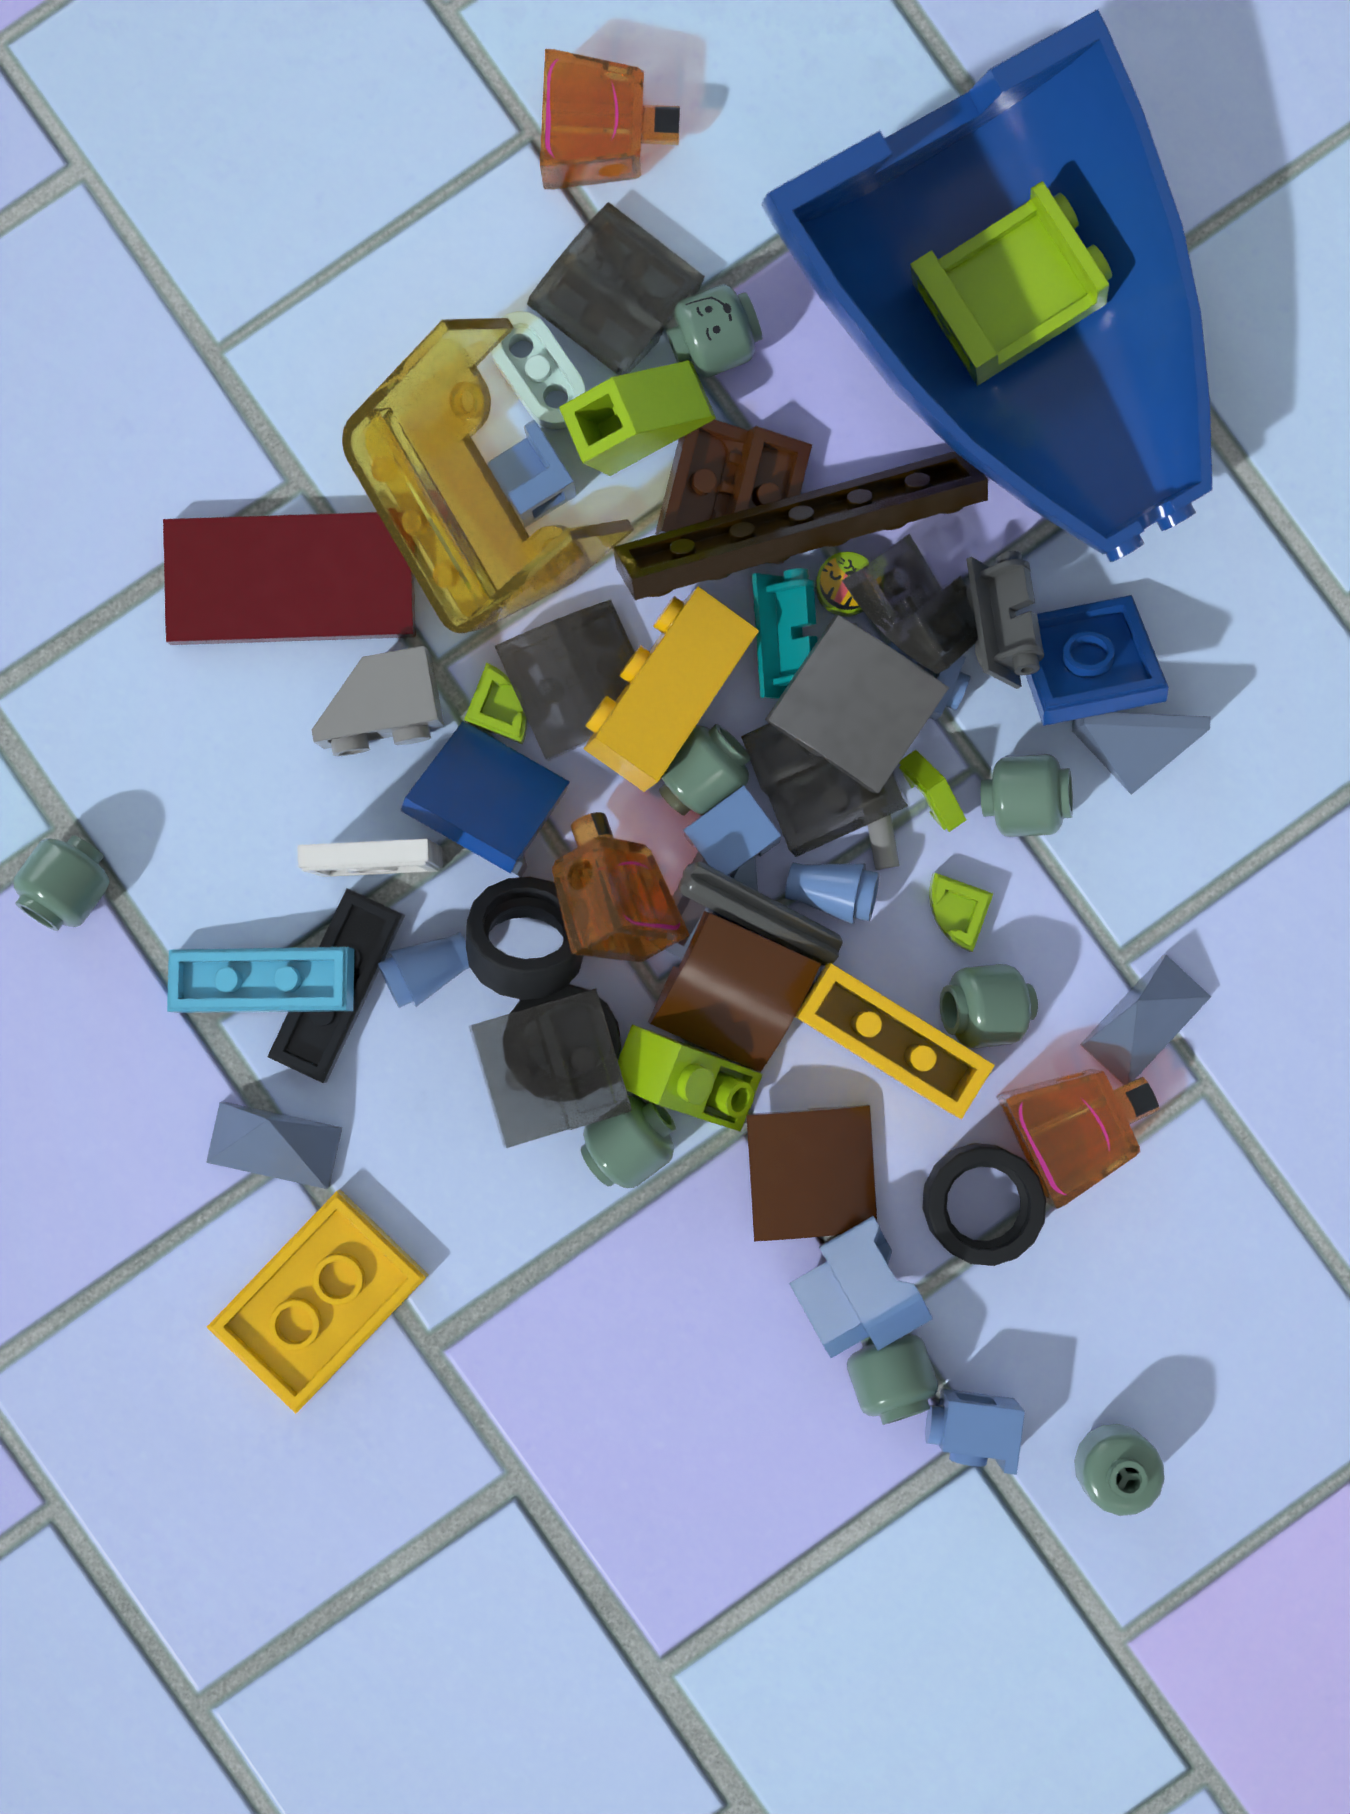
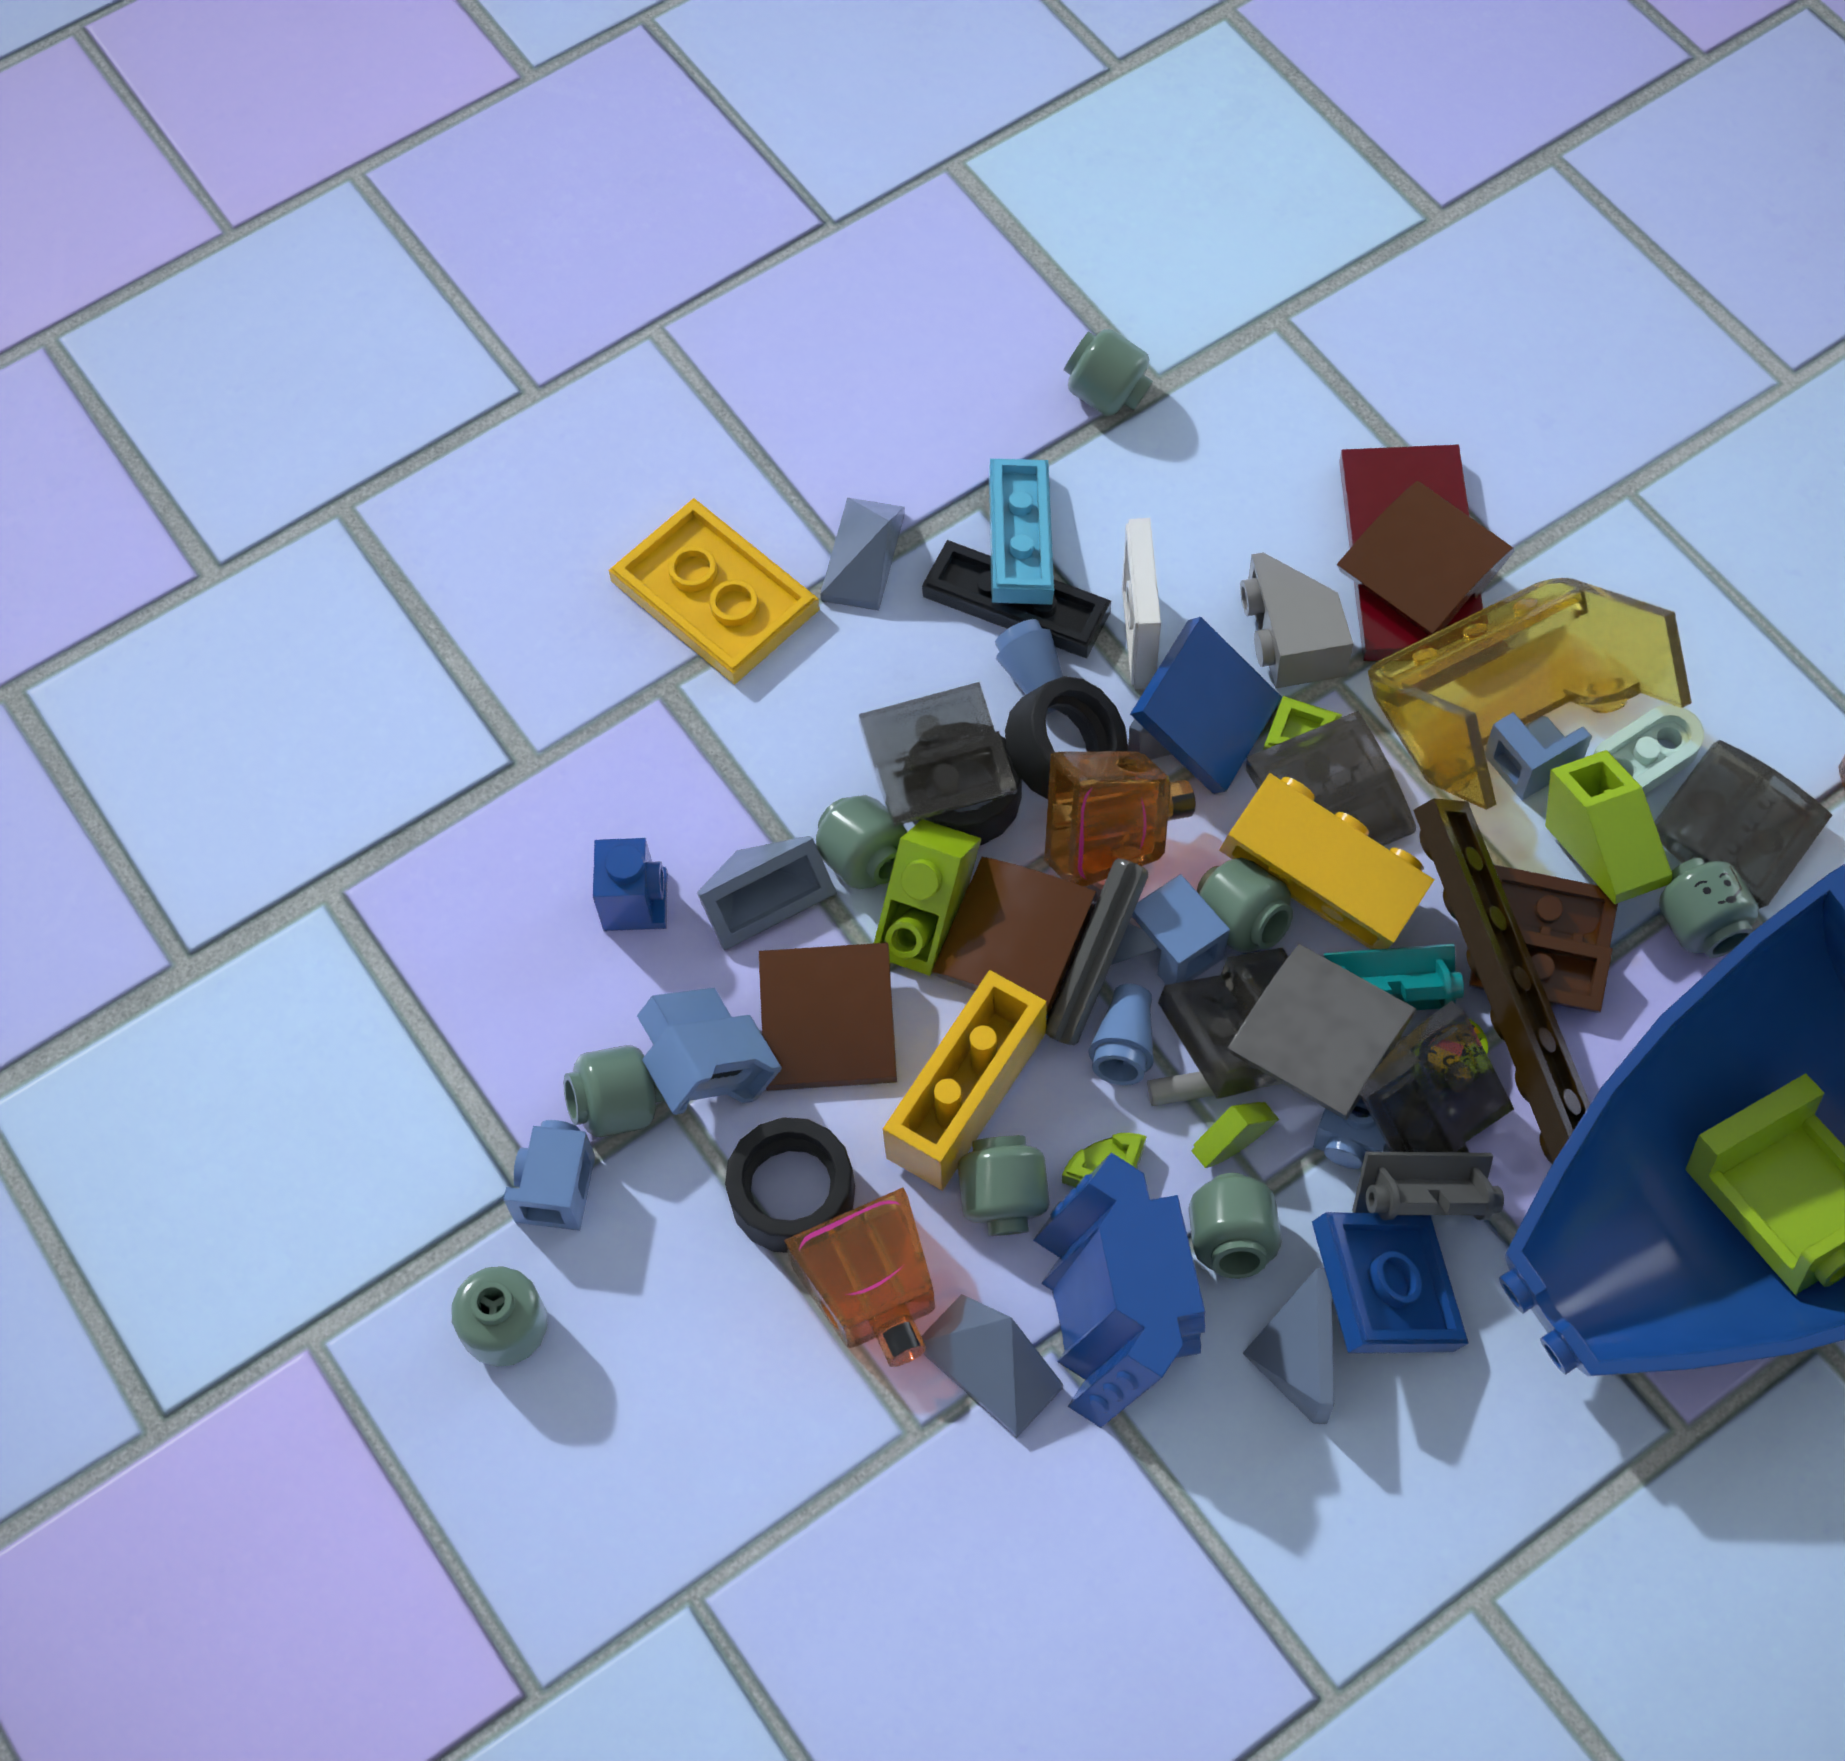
camera: 95 degrees right, 25 degrees down
none -> blue brick [593,838,668,931]
none -> sand blue slope [697,836,837,950]
none -> blue slope [1033,1152,1205,1428]
none -> reddish brown slope [1337,480,1515,640]

